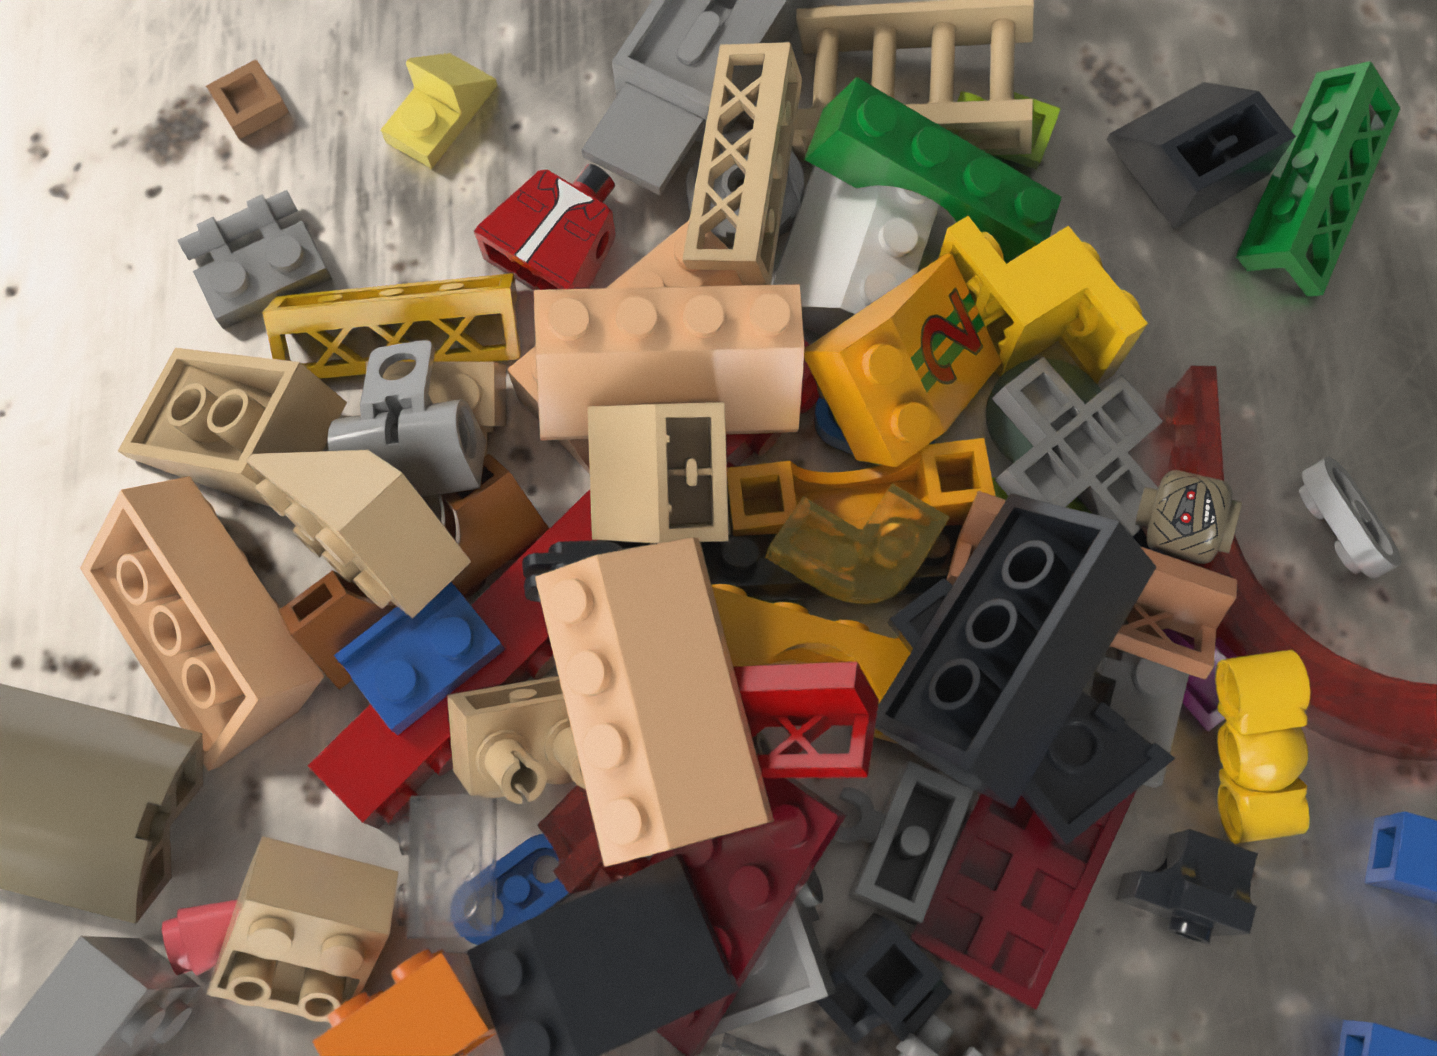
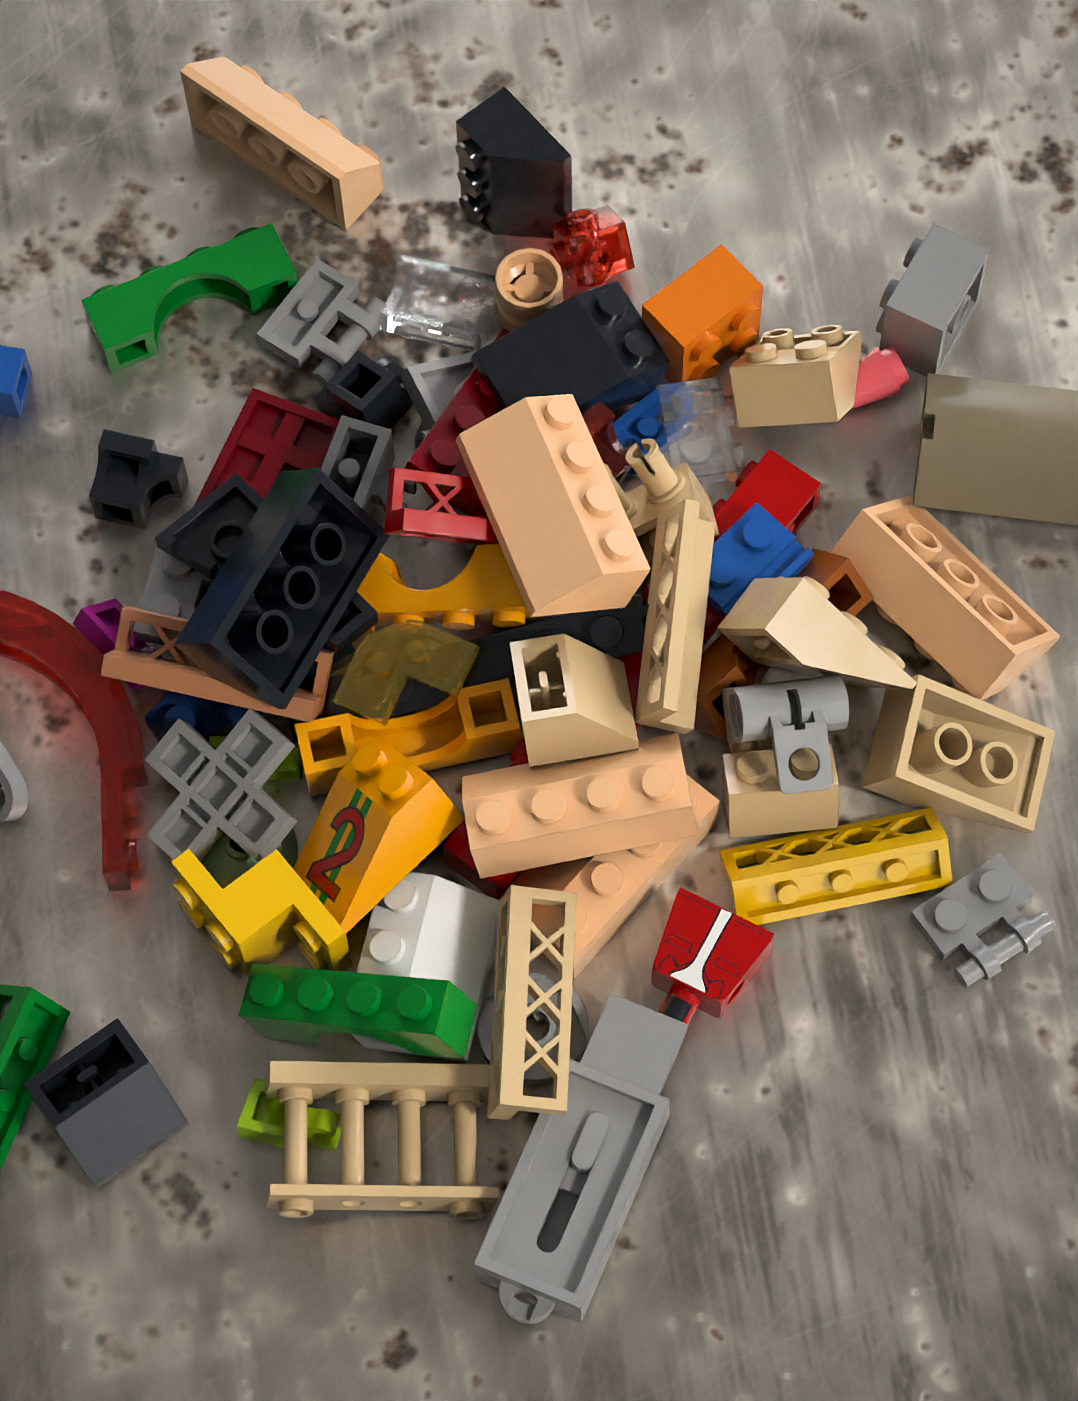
camera: 175 degrees right, 5 degrees down
medium nougat tile [206,59,289,140] -> none
light yellow slope [381,53,498,169] -> none
dark tan head [1135,470,1242,564] -> none
yellow piece [1215,650,1310,844] -> none
none -> tan fence [635,498,716,734]

